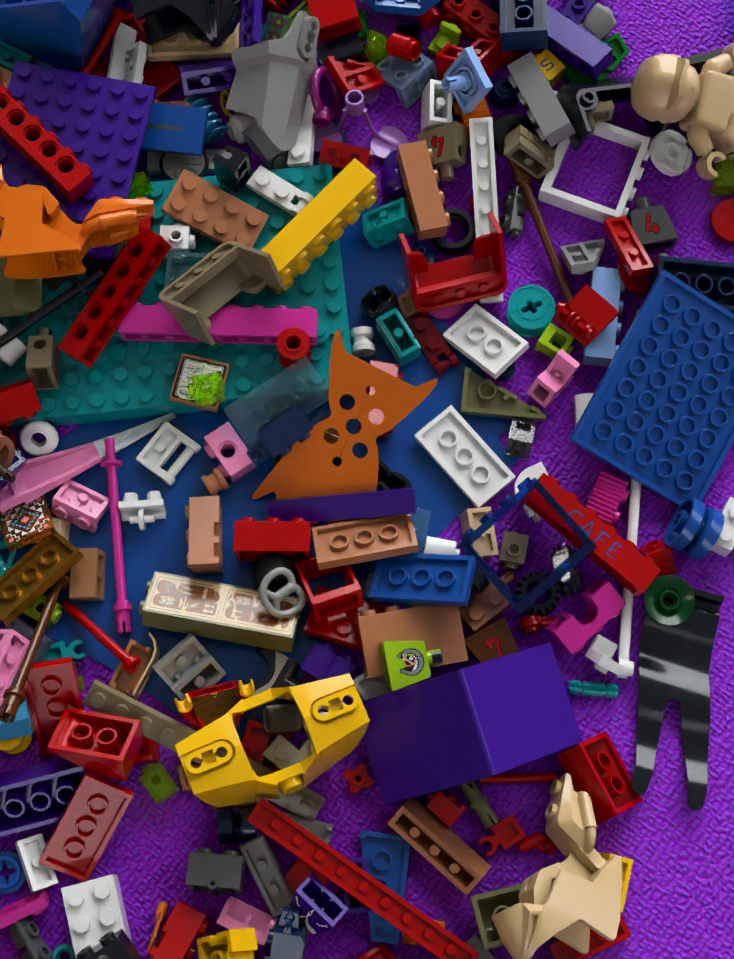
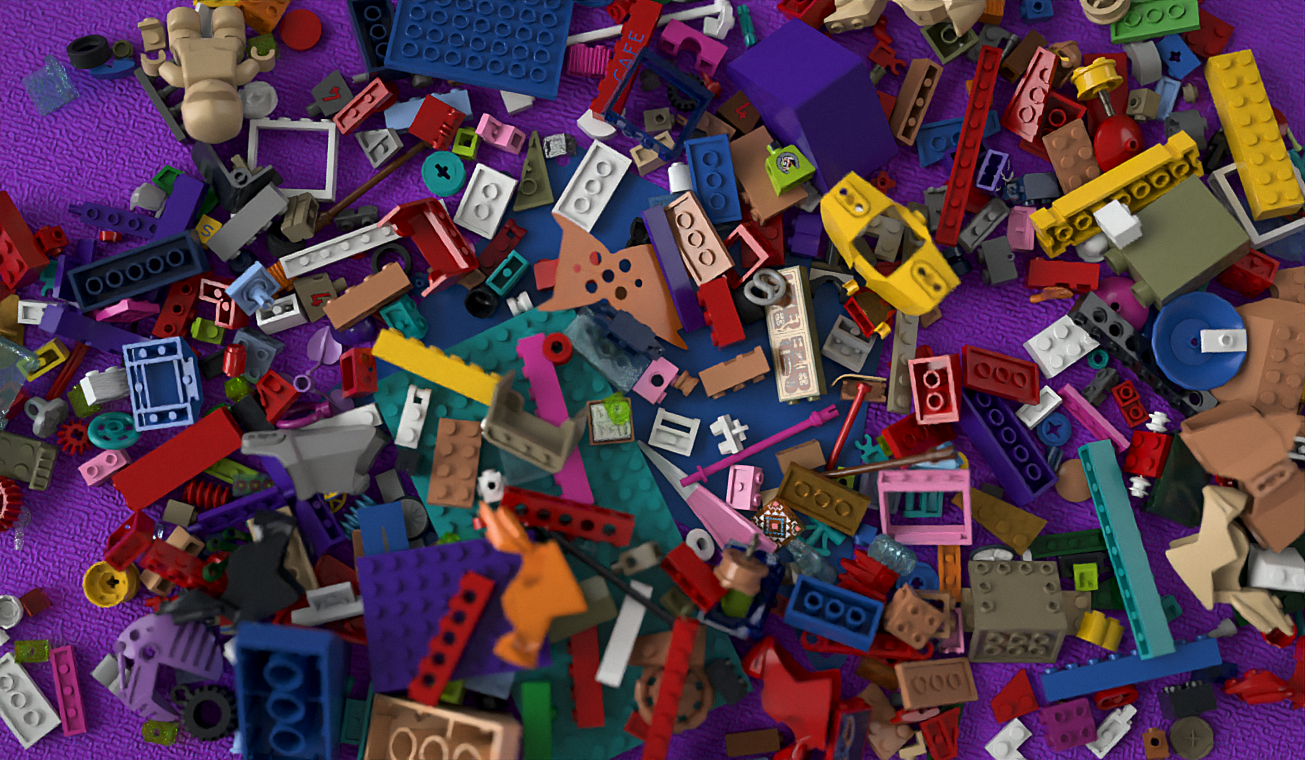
camera: 115 degrees left, 10 degrees up
clear neon green brick [139,762,181,805] -> none

